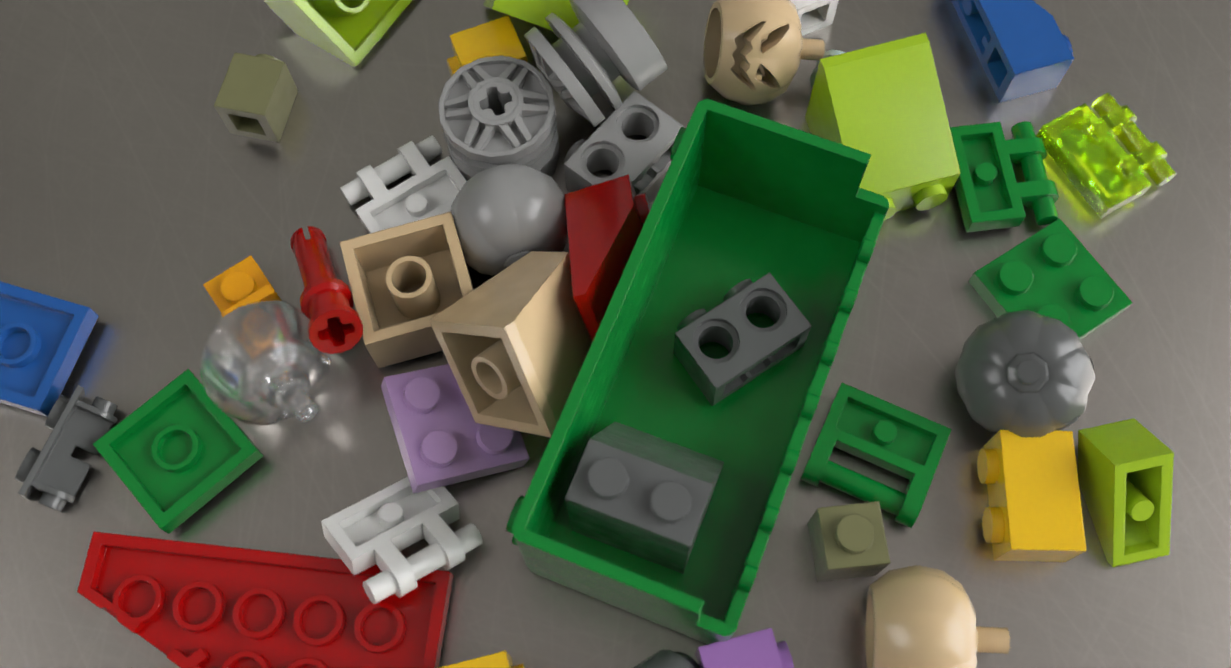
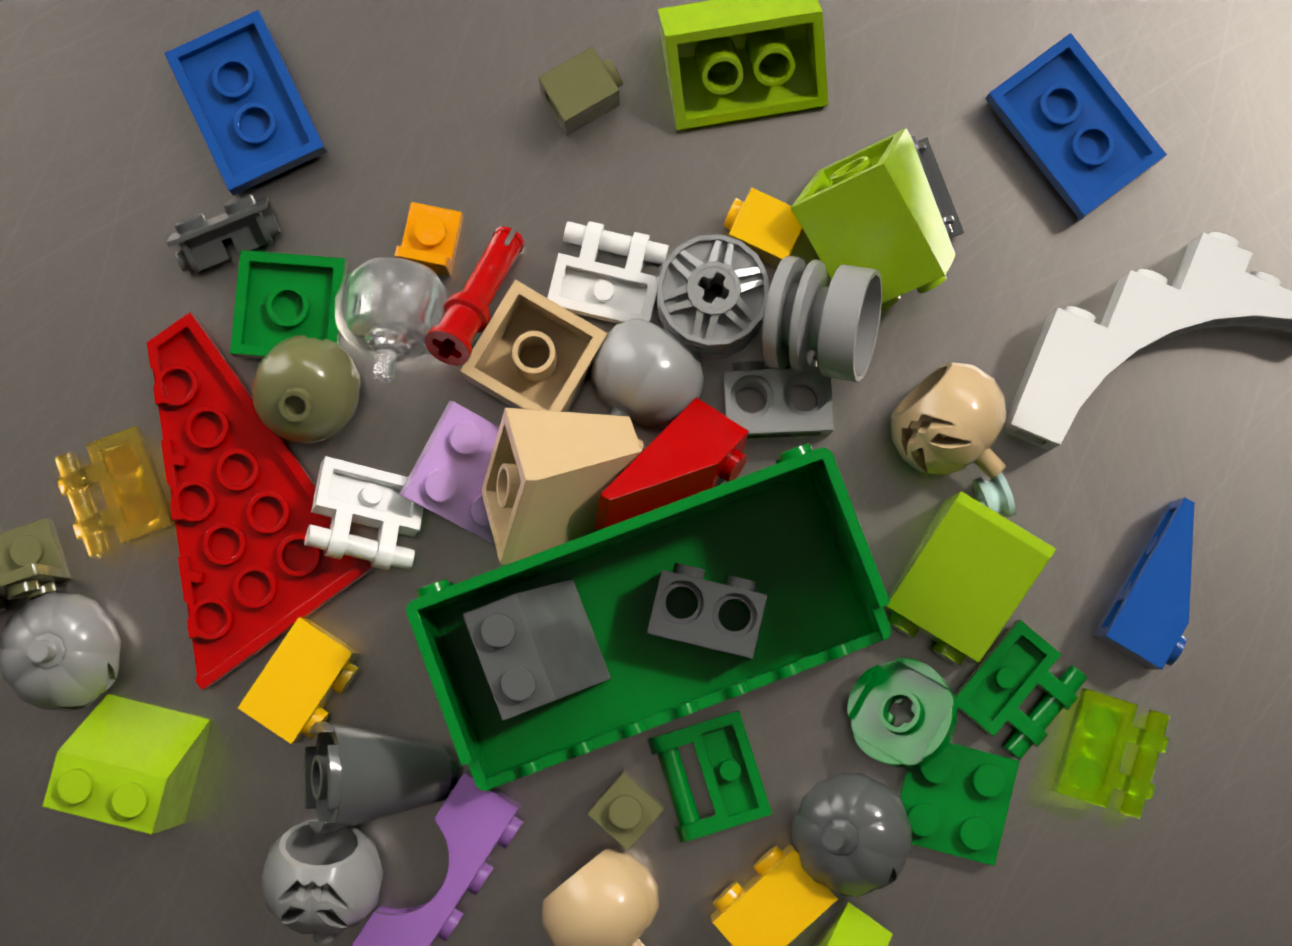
camera: 45 degrees right, 15 degrees up
none -> olive cylinder [252,335,361,444]
none -> green plate [847,658,959,768]

